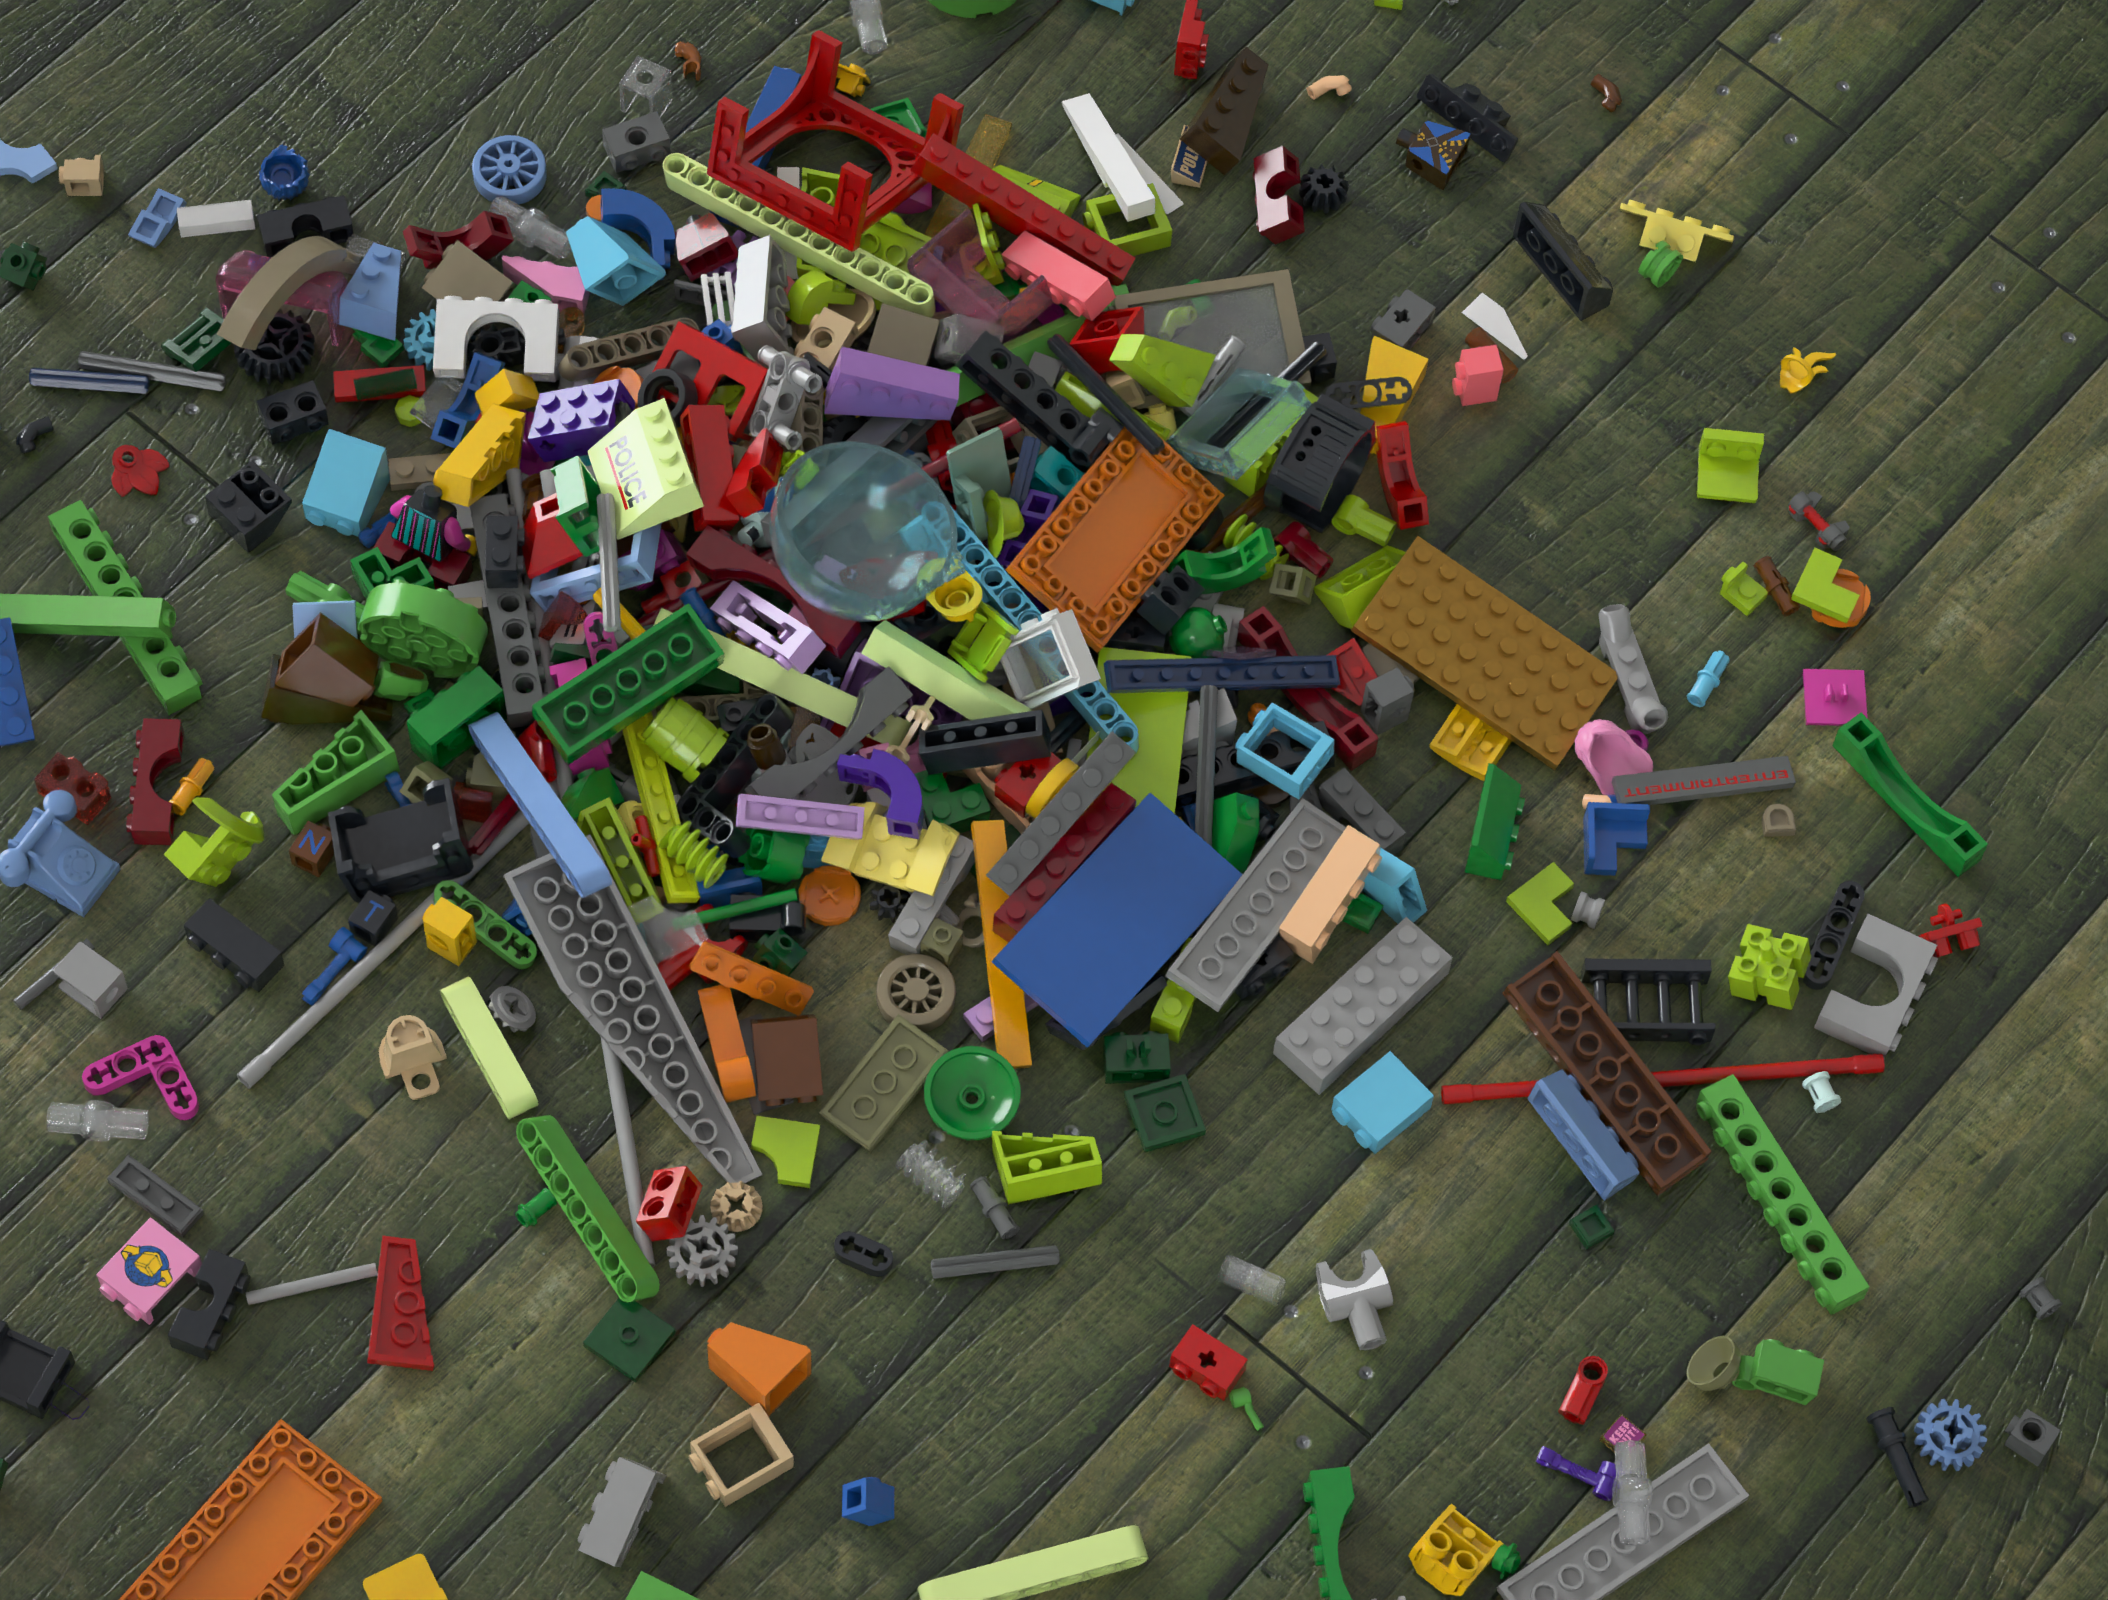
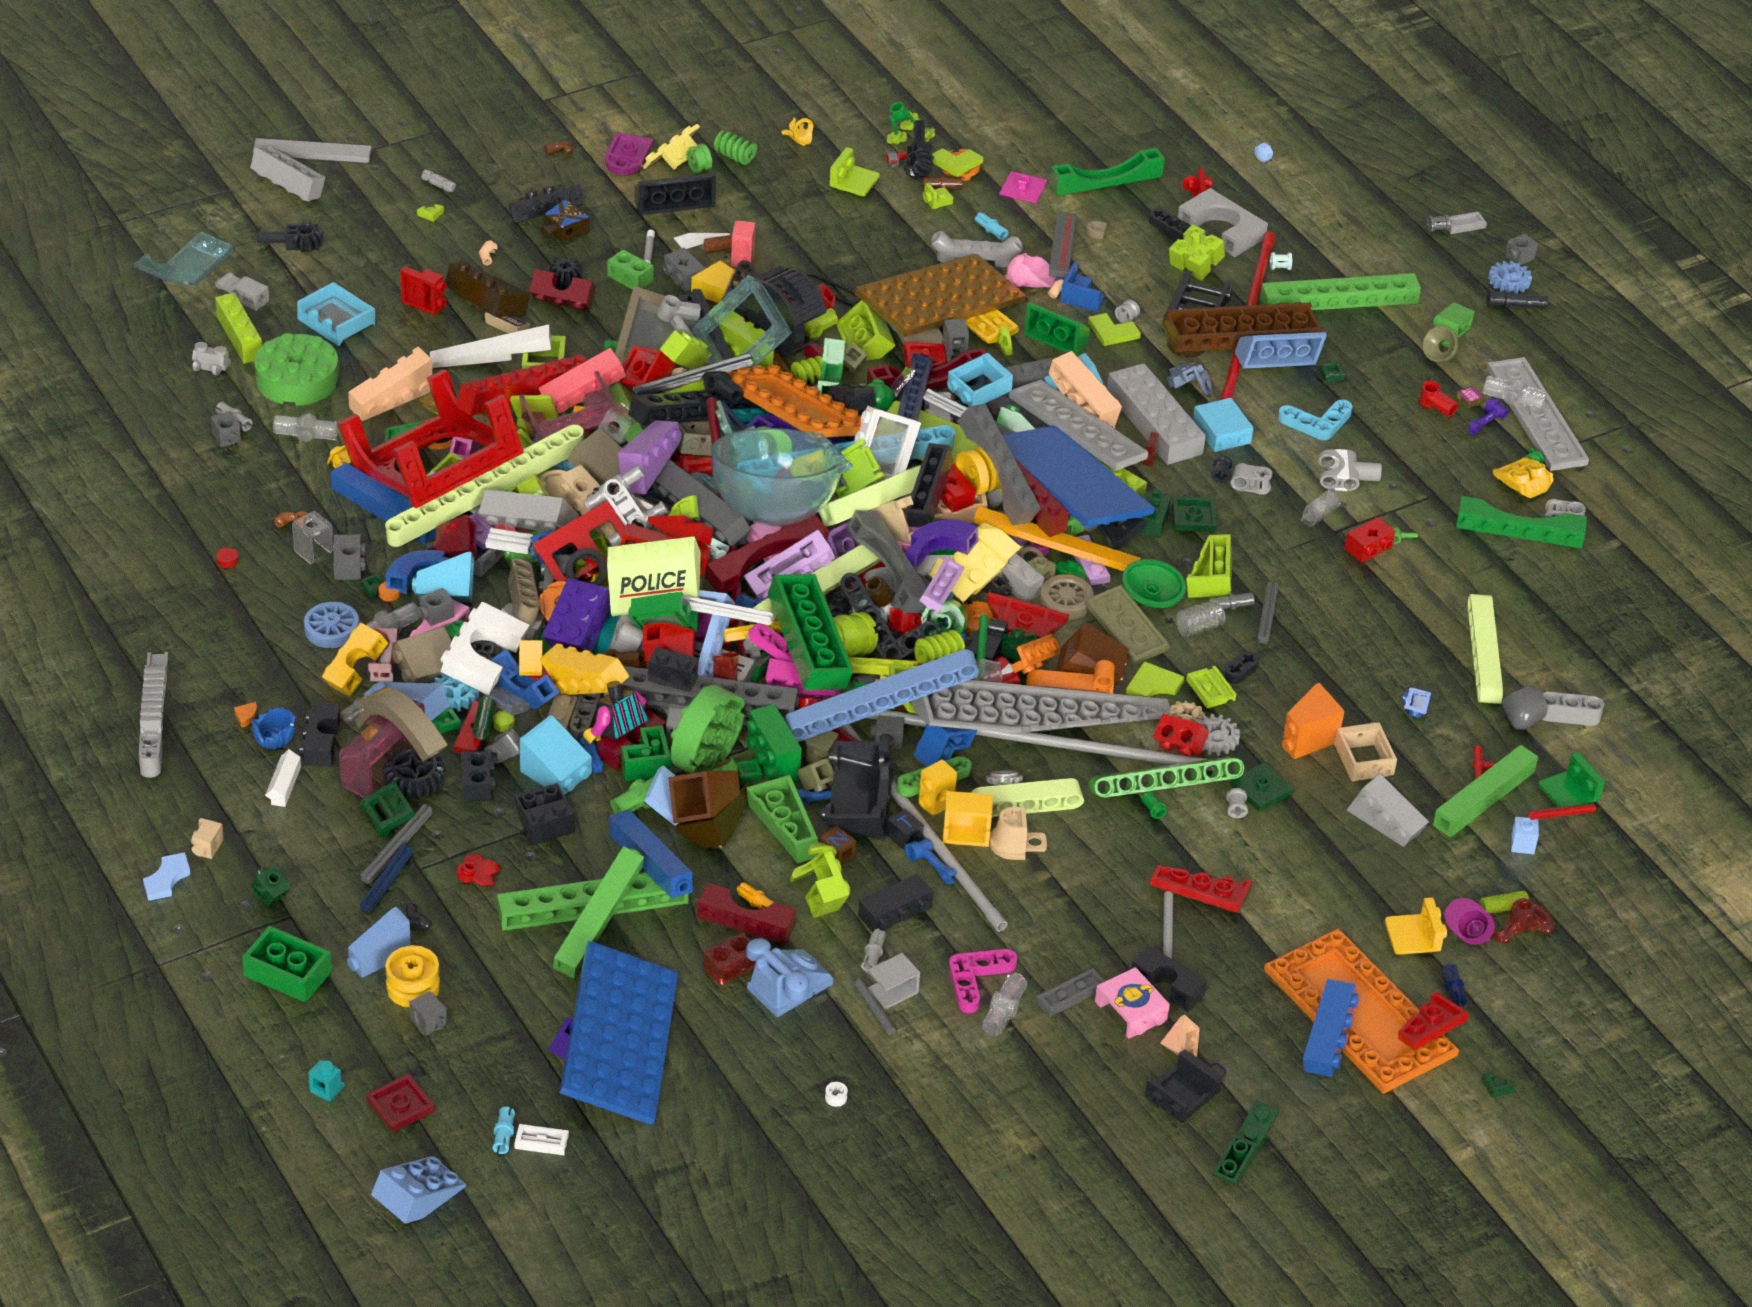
camera: 70 degrees left, 20 degrees down
medium blue slope [128,188,187,248] -> none
none -> light grey piece [139,652,168,778]
none -> red tile [216,548,239,568]
none -> orange tile [234,702,257,728]
none -> yellow arch [322,622,388,697]
none -> light nougat wedge [348,347,432,421]
none -> dark grey brick [418,588,454,626]
none -> dark grey piece [484,727,521,764]
none -> magenta plate [605,132,653,175]
none -> bright green brick [607,250,653,289]
none -> blue brick [609,810,693,898]
none -> light grey bar [643,230,655,264]
none -> light grey piece [657,295,701,322]
none -> bright green piece [714,130,757,165]
none -> black piece [806,273,861,305]
none -> light grey axle [861,929,886,972]
none -> plant [887,102,935,145]
none -> black gear [904,120,934,180]
none -> yellow piece [943,791,993,847]
none -> red wing [986,592,1069,639]
none -> lime tile [998,327,1012,356]
none -> green tile [1052,560,1086,581]
none -> clear red tile [1140,432,1159,467]
none -> light nougat slope [1161,1014,1200,1057]
none -> sand blue piece [1167,363,1213,396]
none -> lime plate [1186,666,1236,709]
none -> black bush [1212,455,1232,483]
none -> light grey bush [1226,788,1248,819]
none -> light grey piece [1230,463,1272,495]
none -> light blue tile [1254,142,1273,163]
none -> medium azure beam [1278,400,1352,440]
none -> blue brick [1303,979,1360,1077]
none -> light grey tile [1449,212,1487,234]

